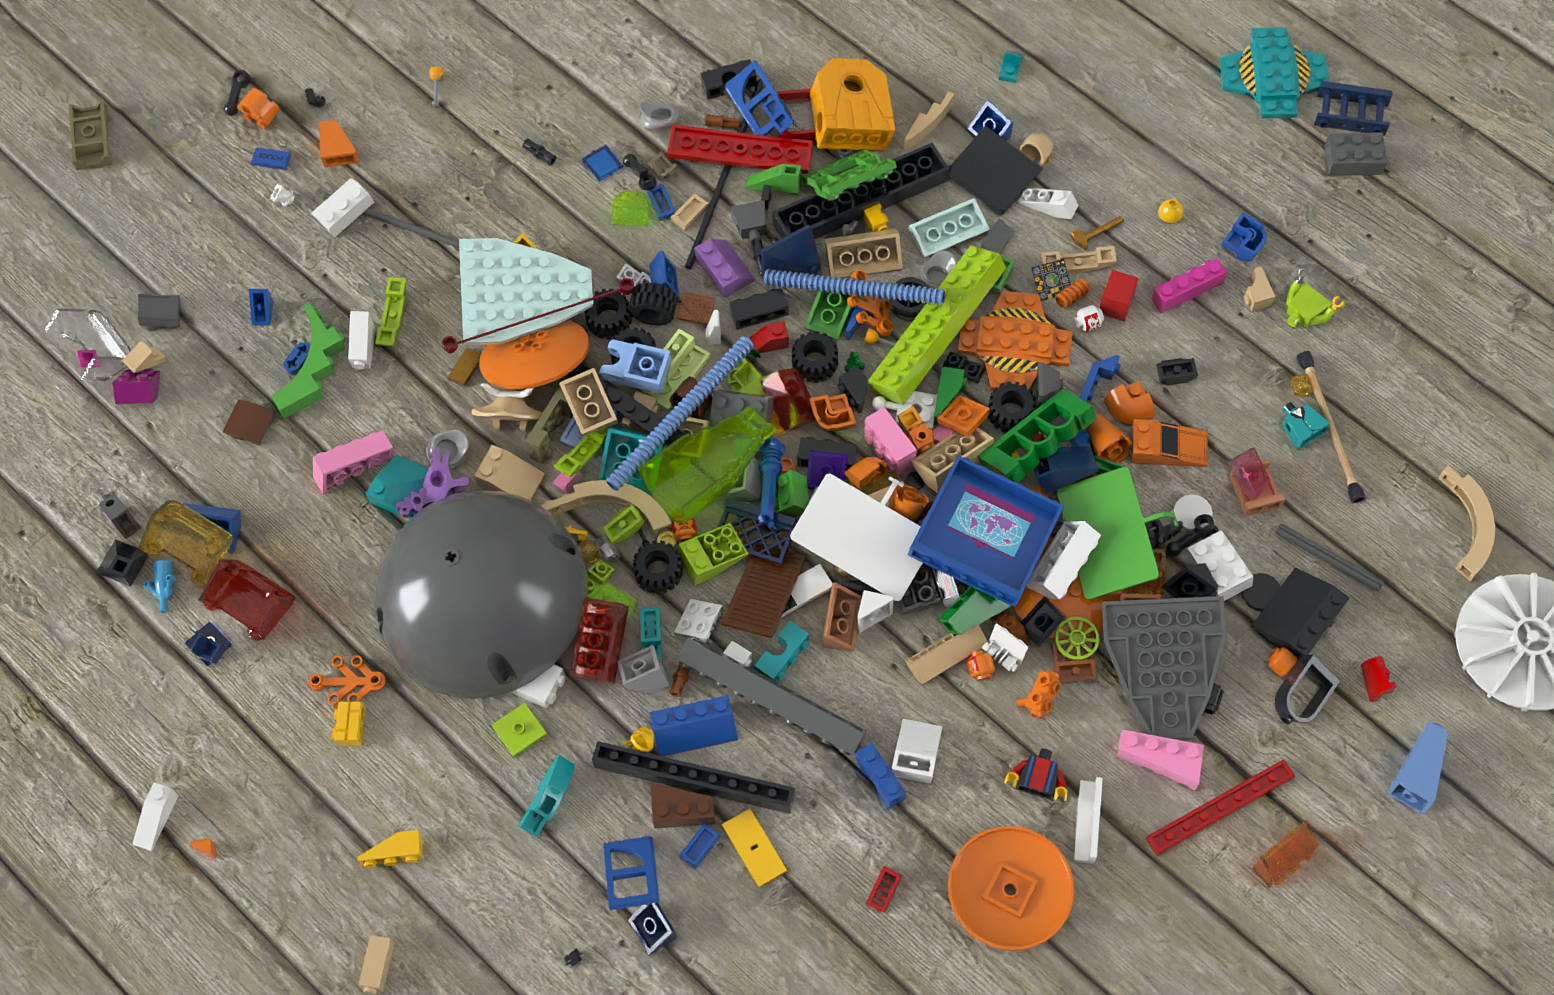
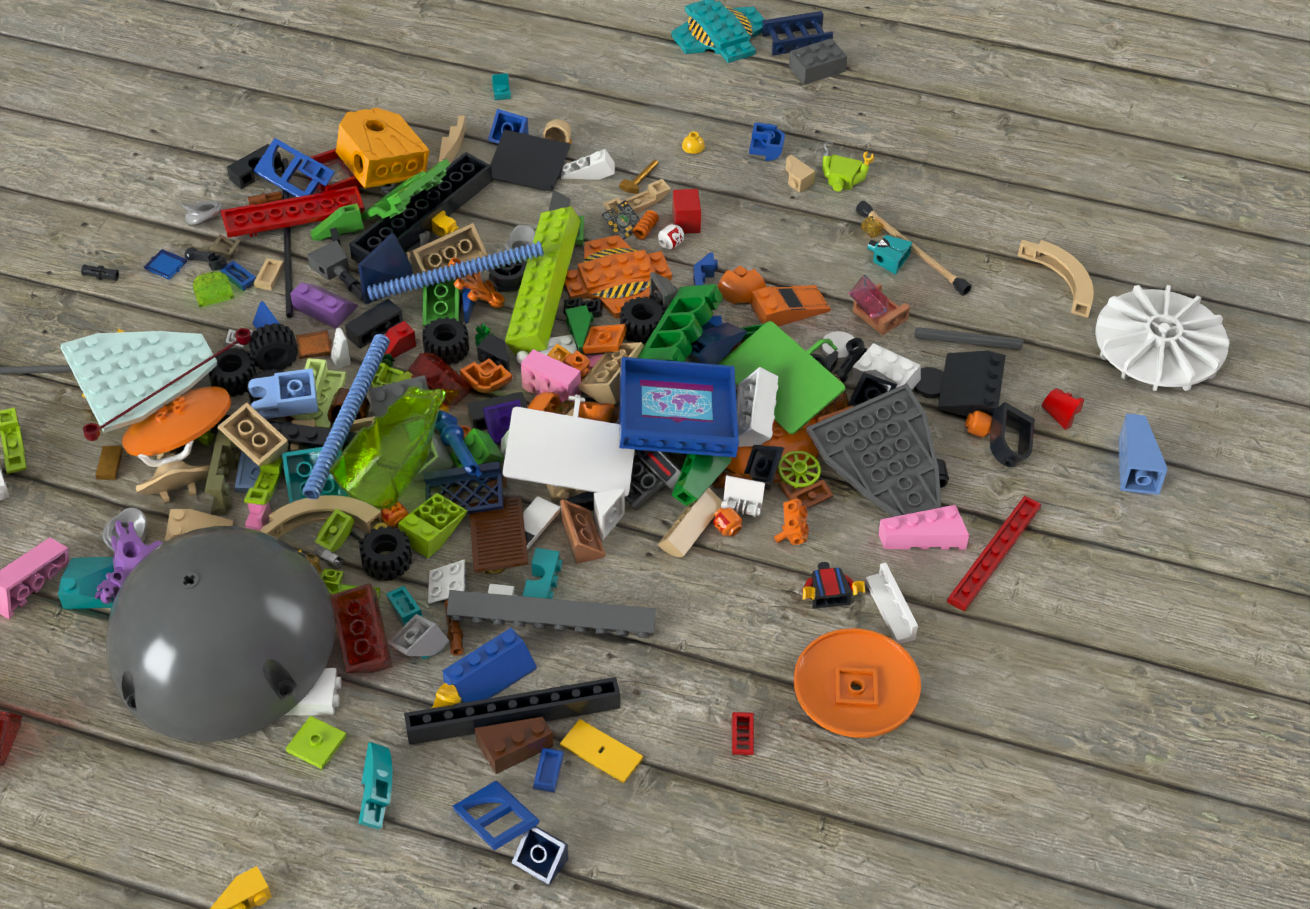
camera: 30 degrees left, 15 degrees down
orange plant [308,655,386,706] -> none
yellow brick [332,702,365,746] -> none
blue arch [855,743,906,810] -> none
light orange hinge [864,328,896,346] -> none
white slope [892,719,942,784] -> none
light aqua slope [908,198,990,258] -> none
orange cone [1087,414,1133,463] -> none
dark pink brick [1151,258,1227,313] -> none
black slope [1156,358,1198,386] -> none
clear orange slope [1252,820,1319,888] -> none

